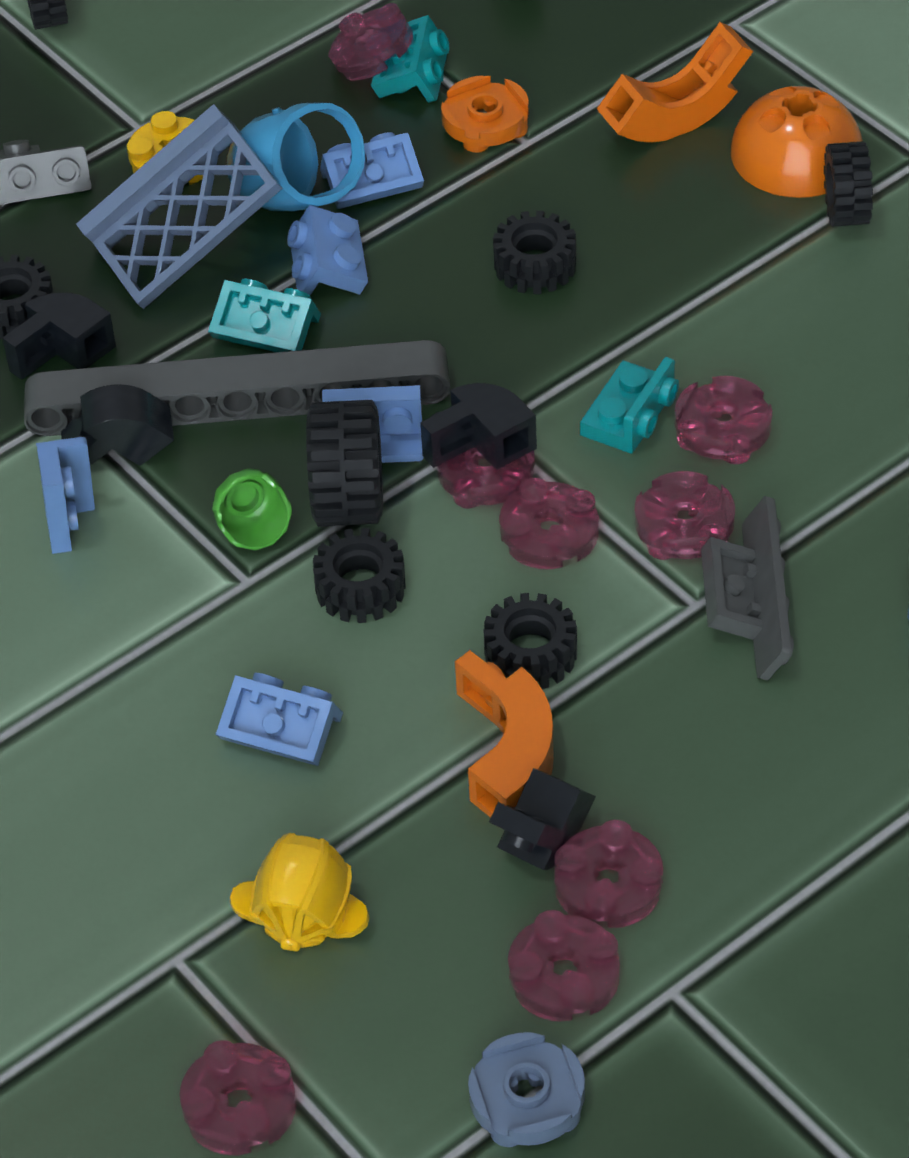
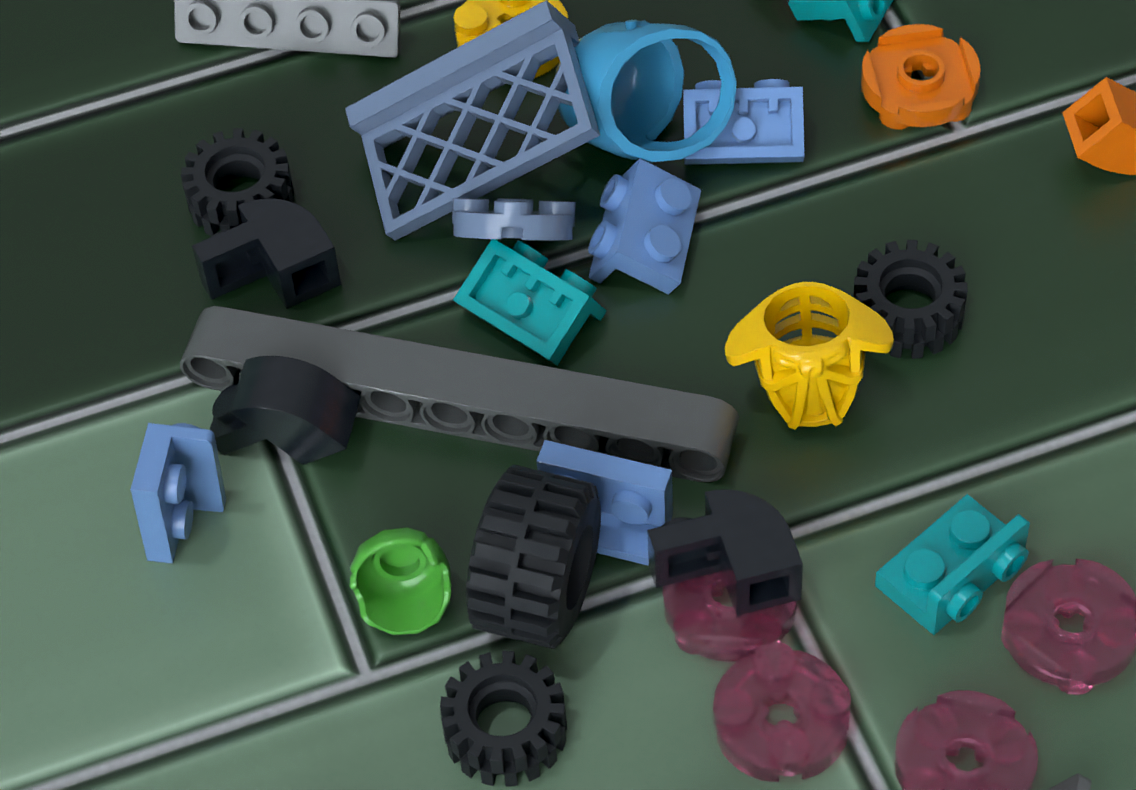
camera: 20 degrees right, 5 degrees up
none -> sand blue plate [452,198,576,240]
none -> yellow piece [725,282,894,430]

